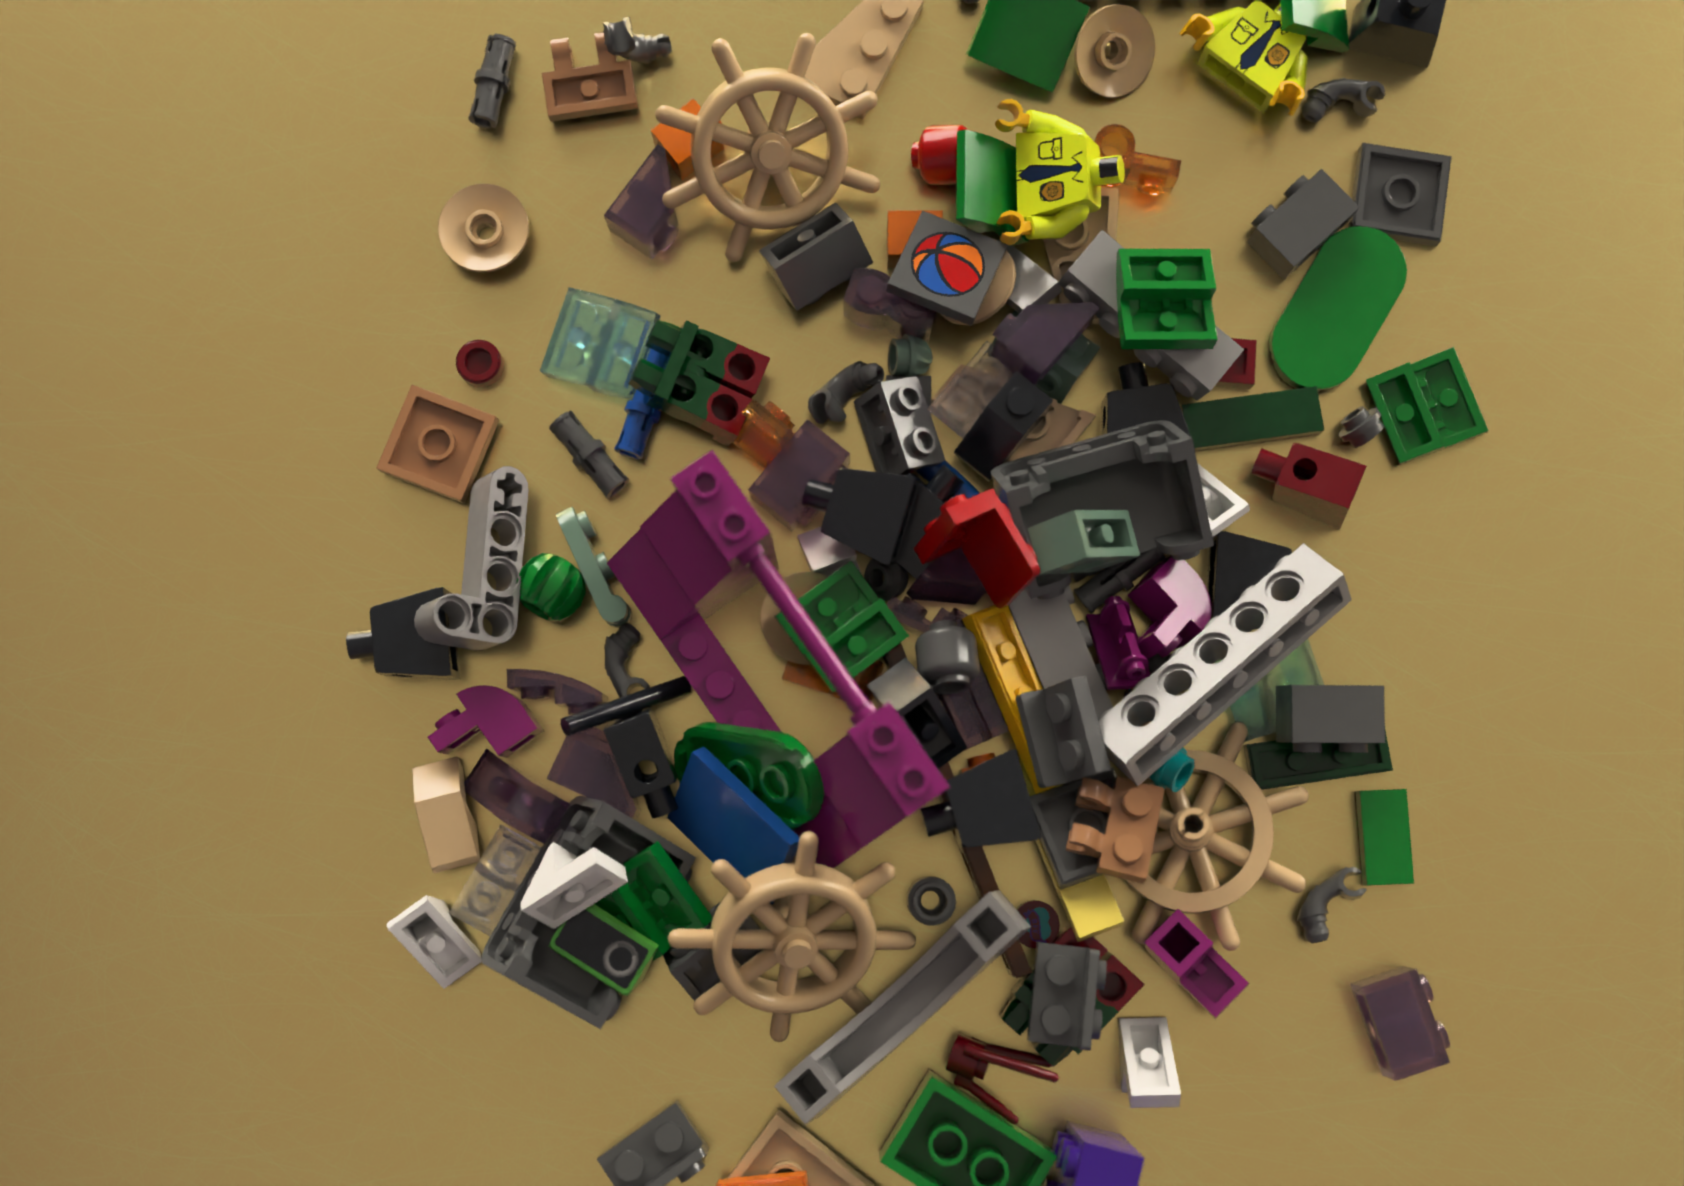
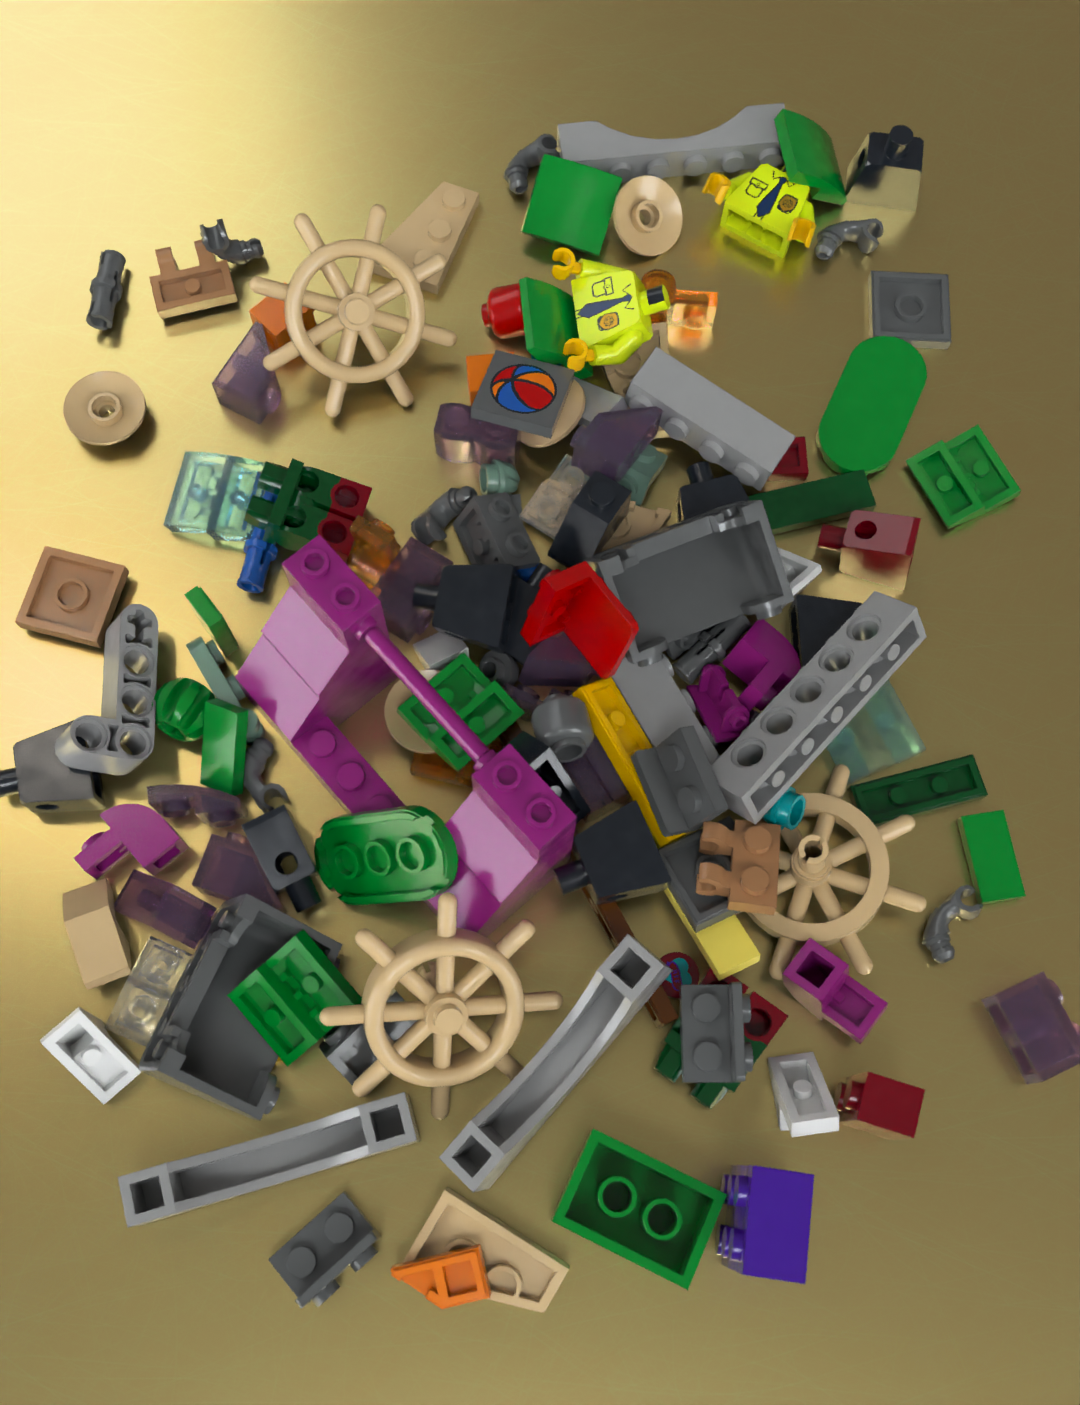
camera: 10 degrees left, 10 degrees down
dark red tile [456,340,504,388] -> none
white slope [520,842,628,929] -> none
dark grey pin [549,410,629,498] -> none
slope [549,904,659,996] -> none
black bar [560,676,691,736] -> none
blue tile [667,746,800,905] -> none
dark grey brick [759,202,874,311] -> none
dark grey brick [906,876,956,926] -> none
dark red plant [945,1034,1059,1125] -> none
sand green brick [1028,510,1140,575] -> none
green slope [1116,249,1218,349] -> none
dark grey brick [1247,169,1360,280] -> none
dark grey brick [1276,685,1385,752] -> none
dark grey plate [1338,406,1384,448] -> none
none -> light grey arch [118,1092,420,1227]
none -> green tile [184,586,238,657]
none -> green tile [200,698,249,797]
none -> dark red brick [833,1071,925,1140]

